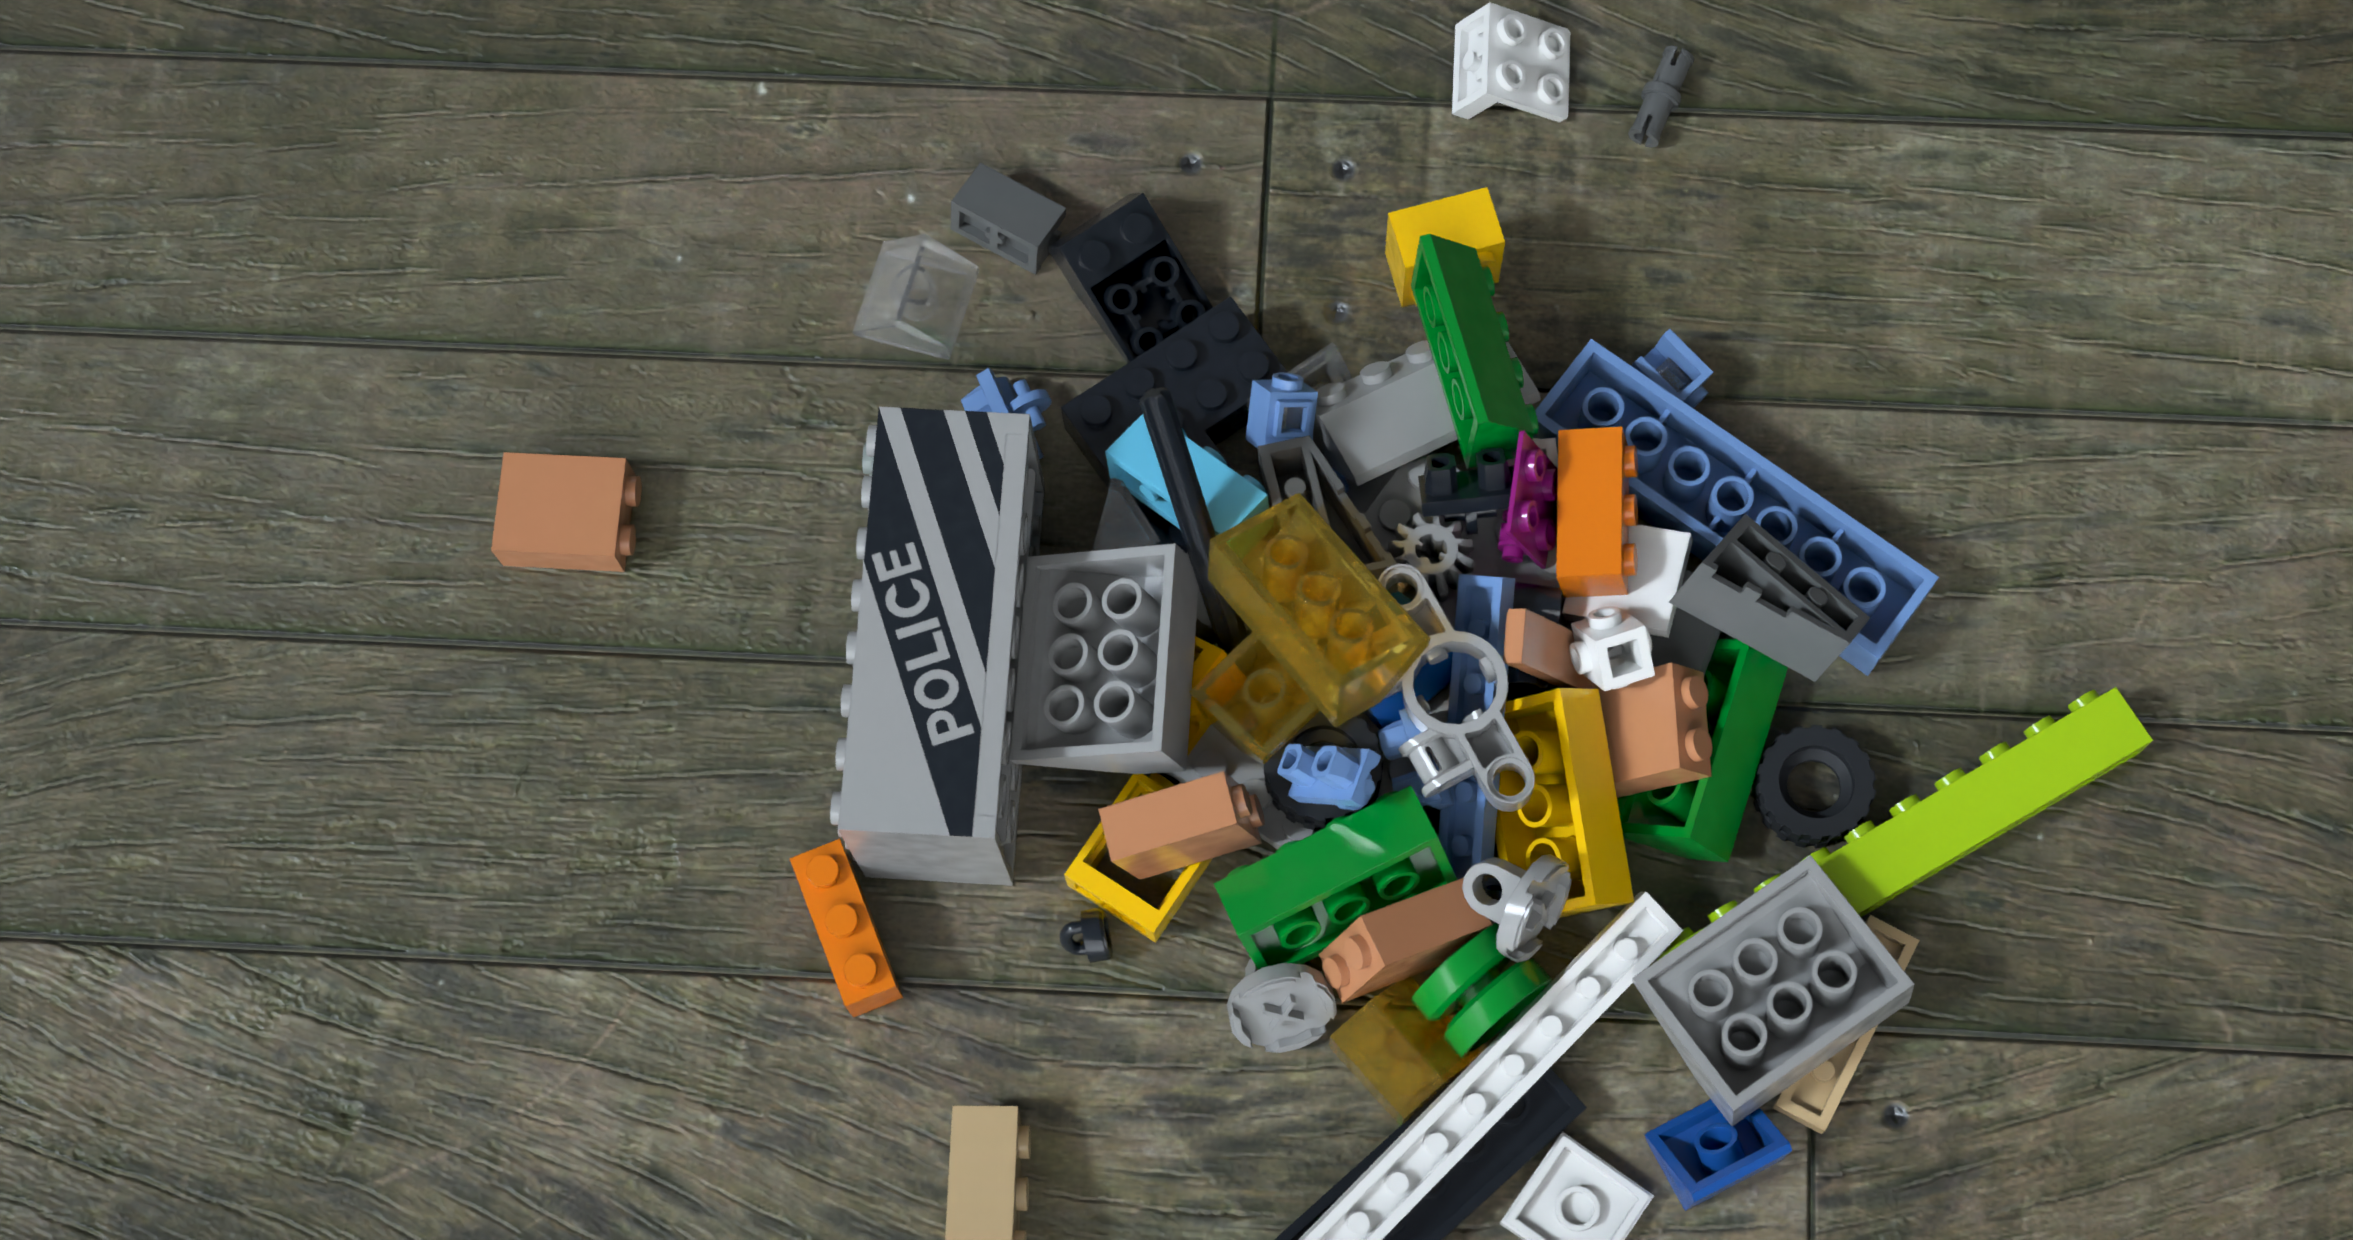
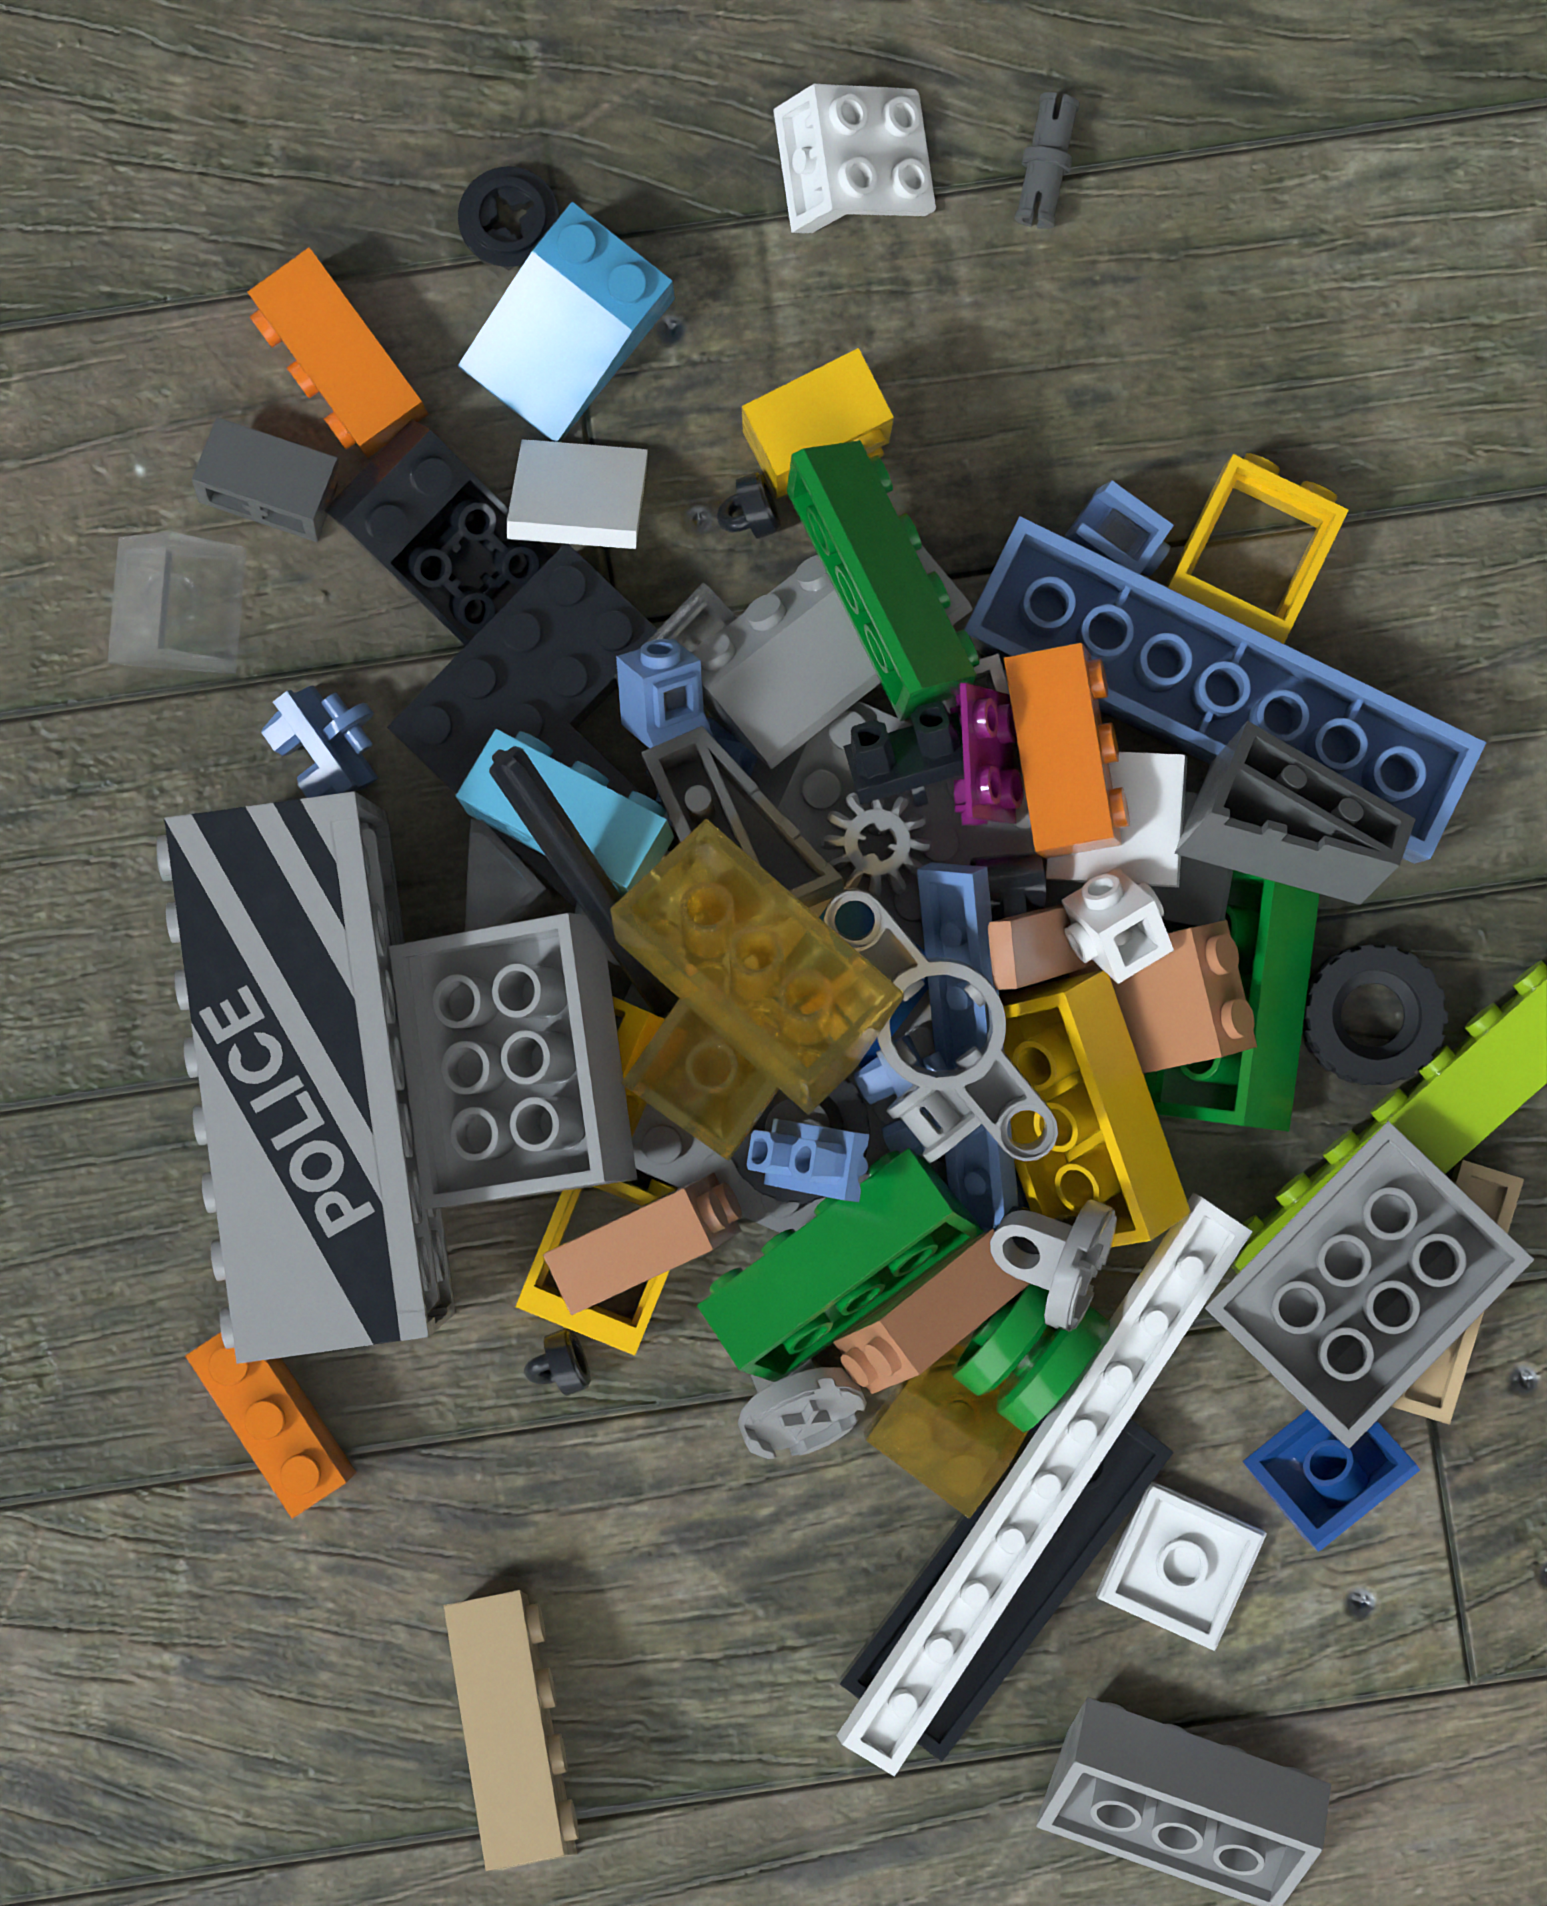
camera: 20 degrees left, 15 degrees up
none -> orange brick [247,247,429,458]
none -> black gear [458,166,559,270]
none -> slope [458,202,675,442]
none -> white tile [507,439,648,549]
none -> black tile [717,472,781,539]
none -> yellow window [1165,453,1349,644]

